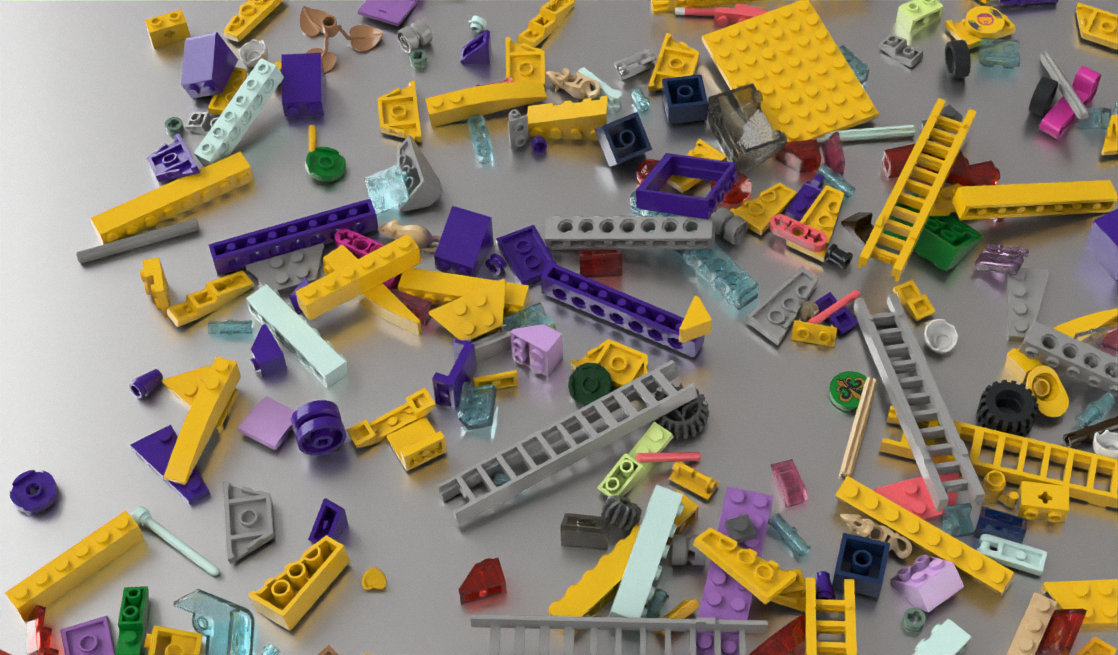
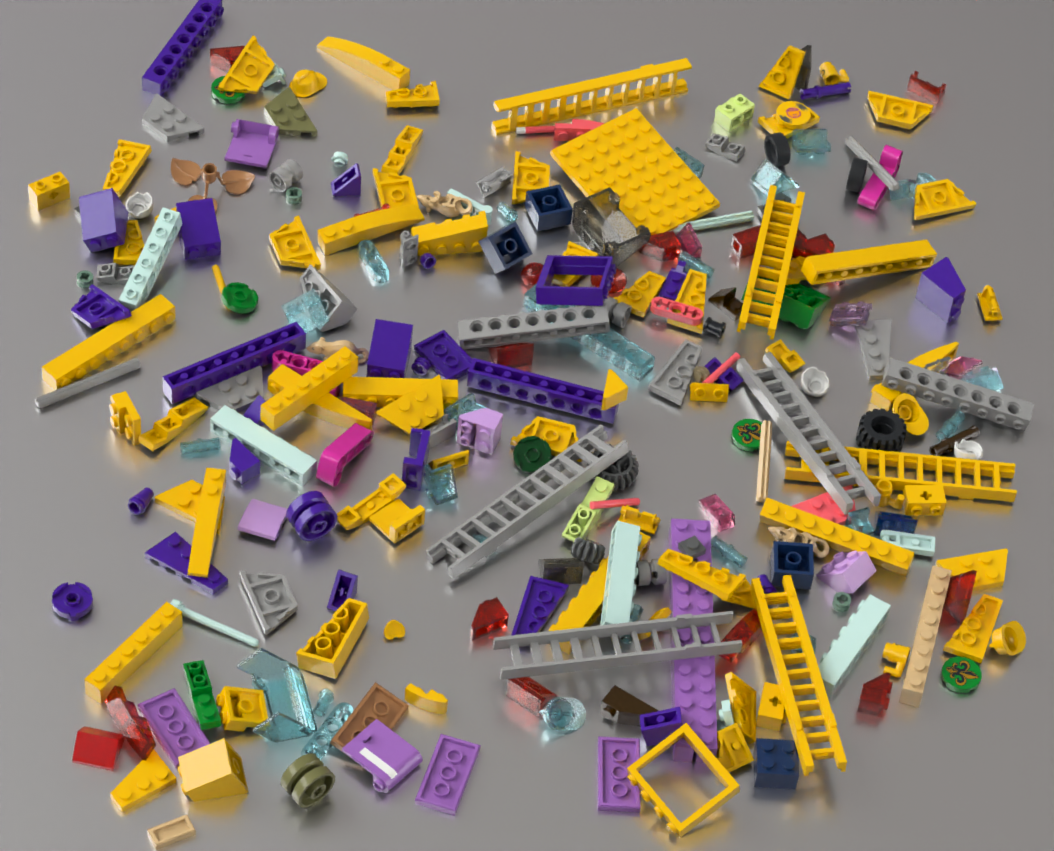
camera: 20 degrees left, 5 degrees down
none -> dark pink beam [316,423,374,487]
none -> dark purple wing [511,576,569,647]
none -> clear light blue slope [751,159,799,196]

